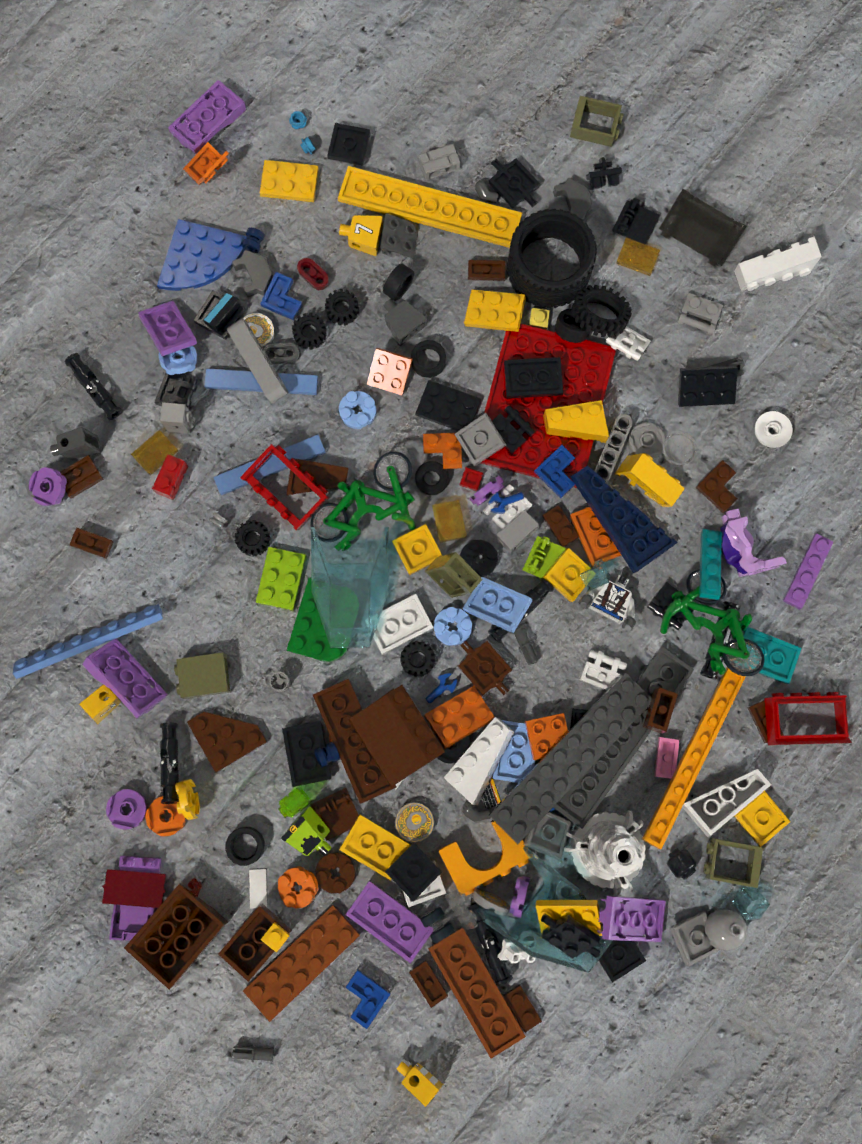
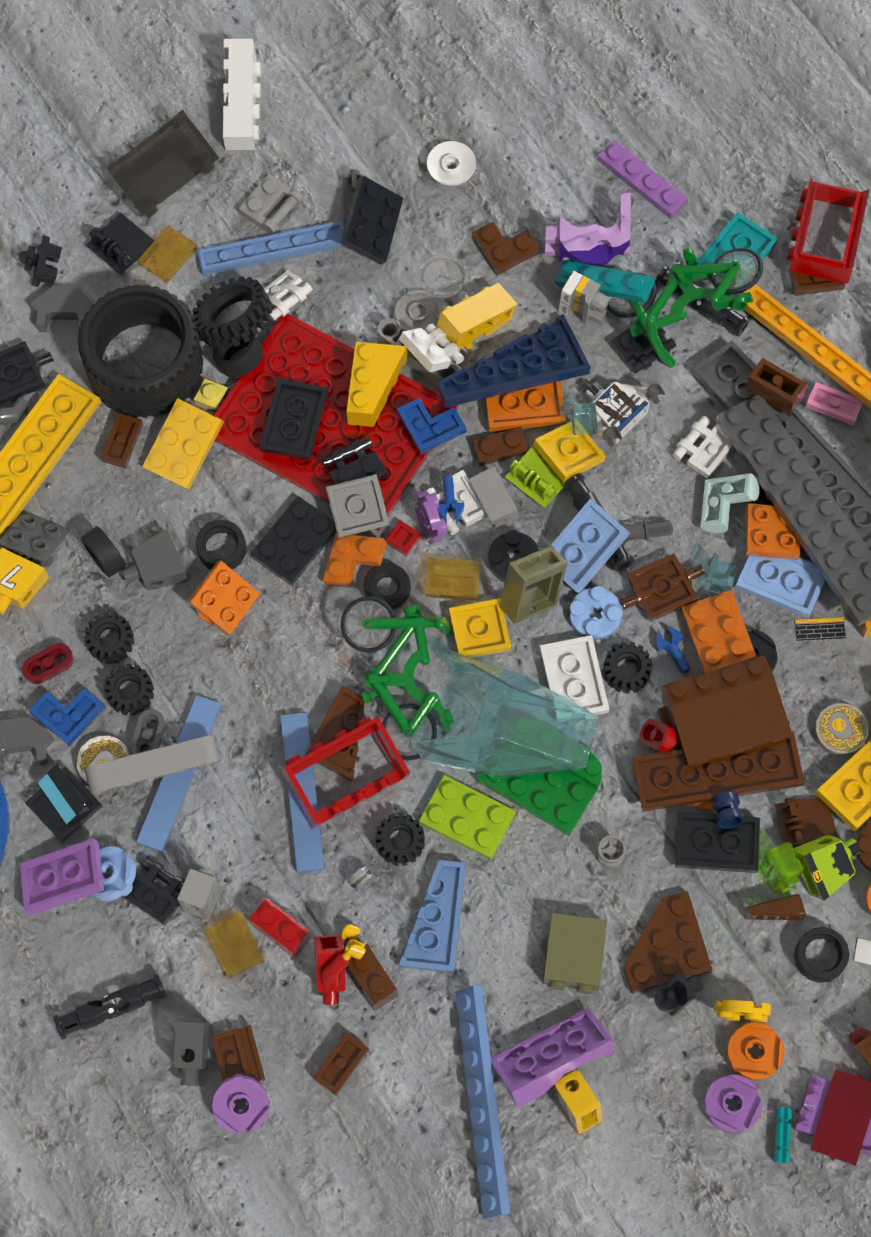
camera: 70 degrees left, 10 degrees down
black piece [160,722,179,804] -> none
light blue plate [339,391,376,429] -> none
white wedge [444,717,514,805] -> none
dark grey arm [462,802,491,822] -> none
none -> medium blue tile [197,220,345,276]
none -> red torso [314,924,365,1005]
none -> reddish brown brick [347,943,398,1011]
none -> white plate [399,324,464,372]
none -> medium blue wing [399,860,466,973]
none -> light grey hips [559,271,610,325]
none -> red plate [640,719,677,753]
none -> black hips [654,973,704,1016]
none -> light aqua brick [700,473,759,533]
none -> clear light blue panel [704,553,737,594]
none -> reddish brown slope [744,894,806,920]
none -> teal axle [774,1106,792,1164]

